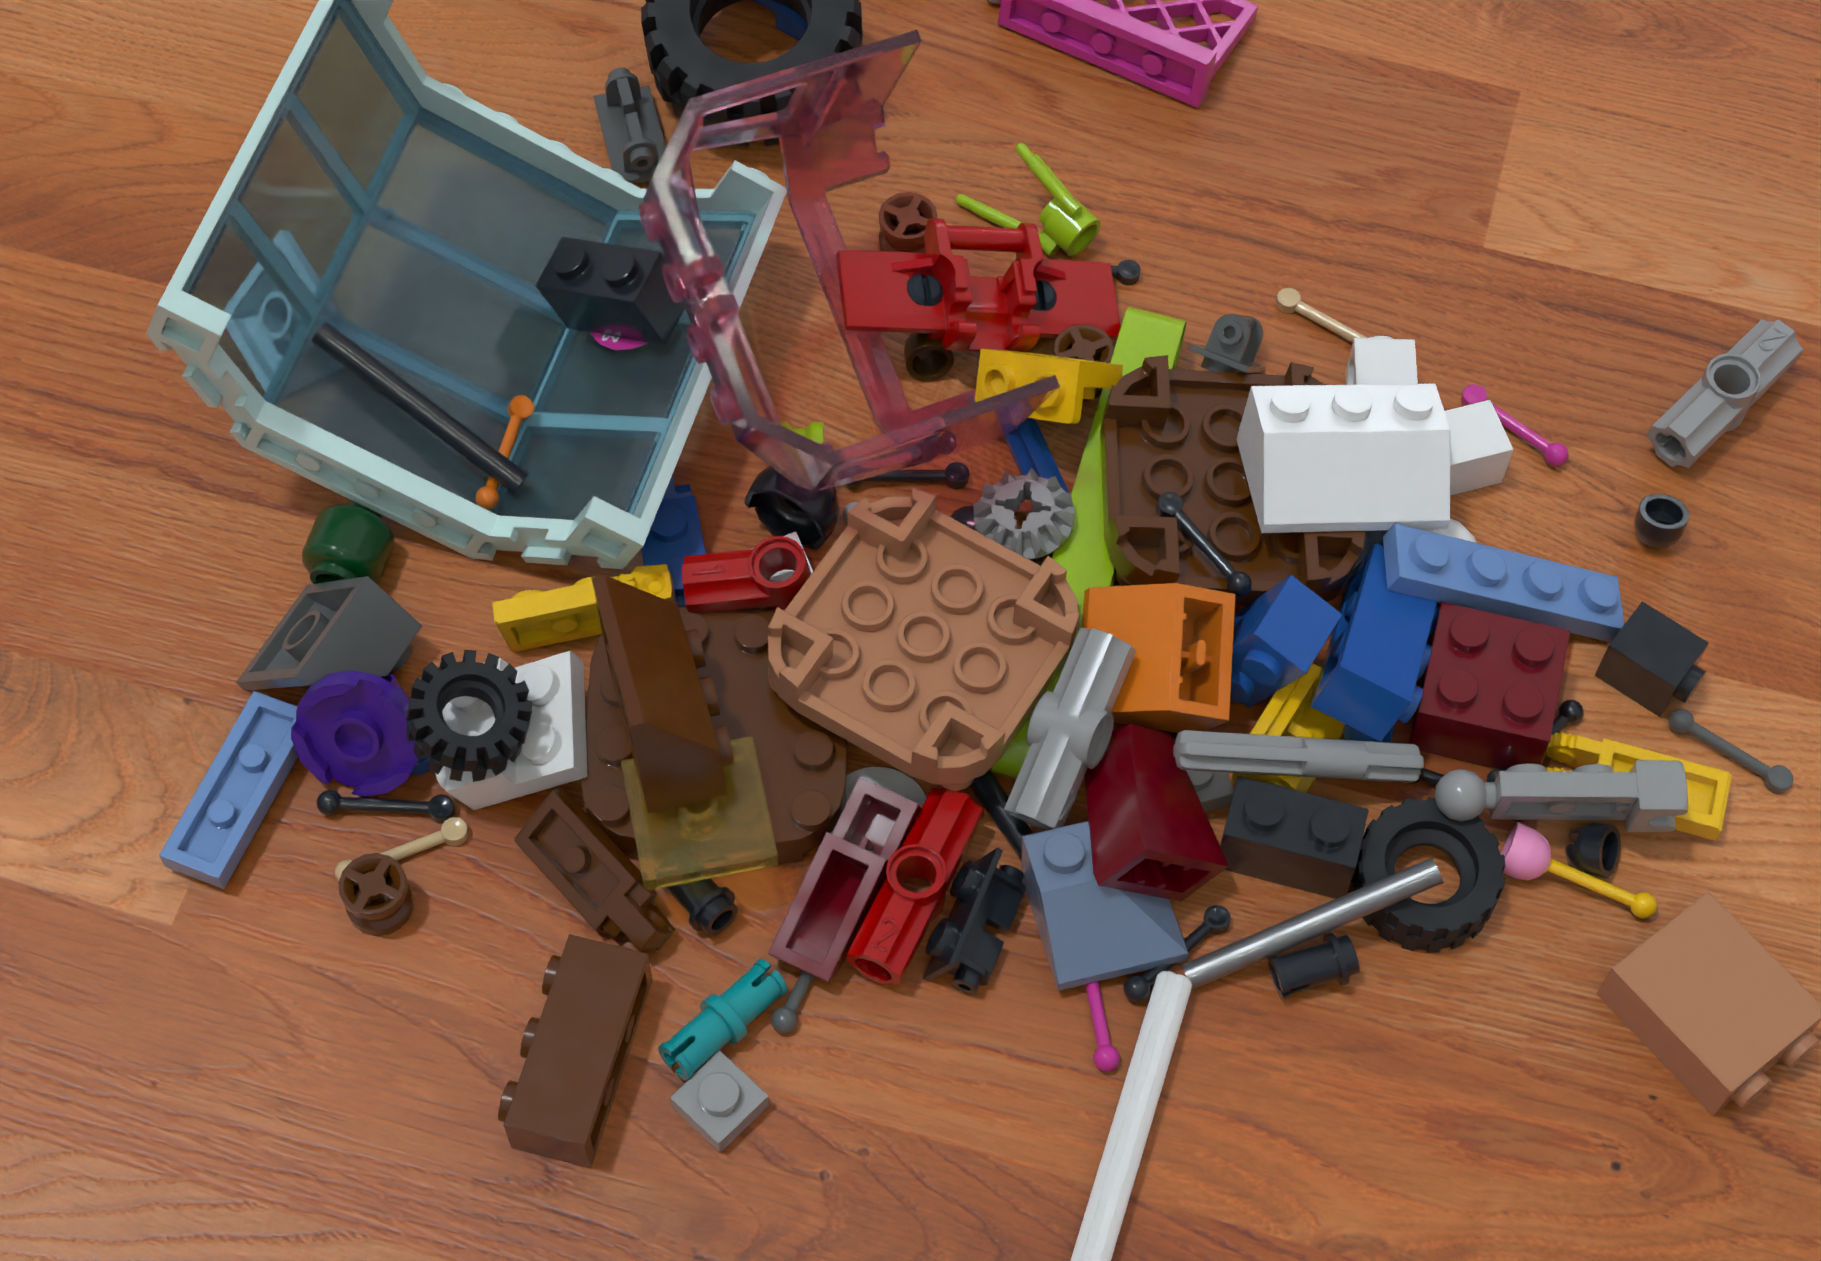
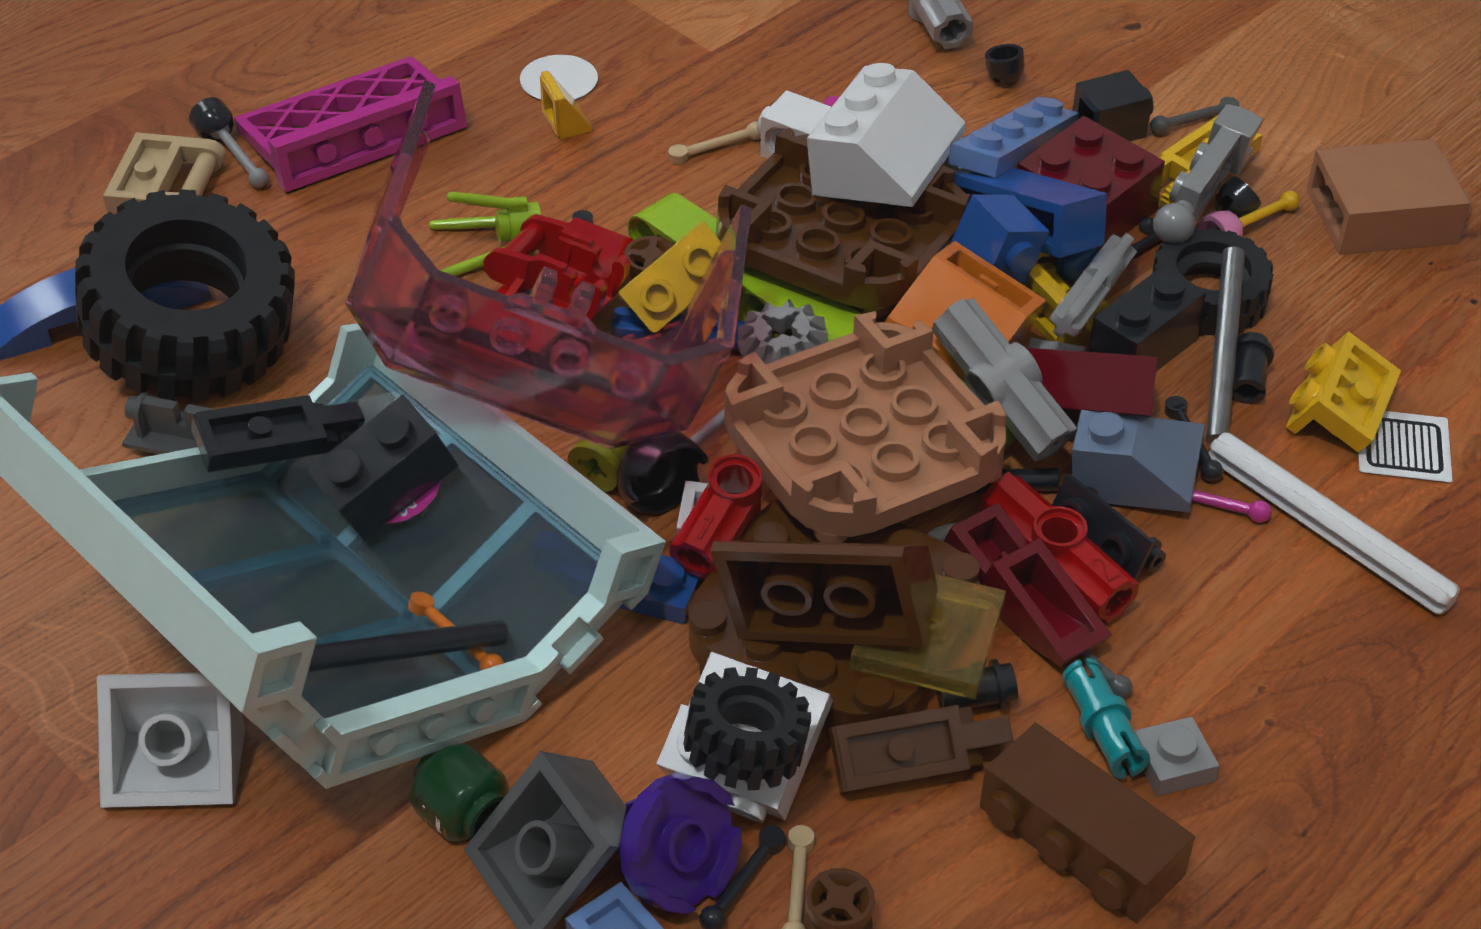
camera: 60 degrees left, 15 degrees down
yellow hinge [492,564,676,653] -> none
black hinge [1156,492,1252,597] -> none
dark grey hinge [1189,314,1266,373] -> none
none -> black hinge [191,395,365,473]
none -> white sticker [520,55,598,100]
none -> yellow slope [540,70,593,140]
none -> yellow bracket [1286,331,1401,453]
none -> white sticker [1358,411,1453,483]

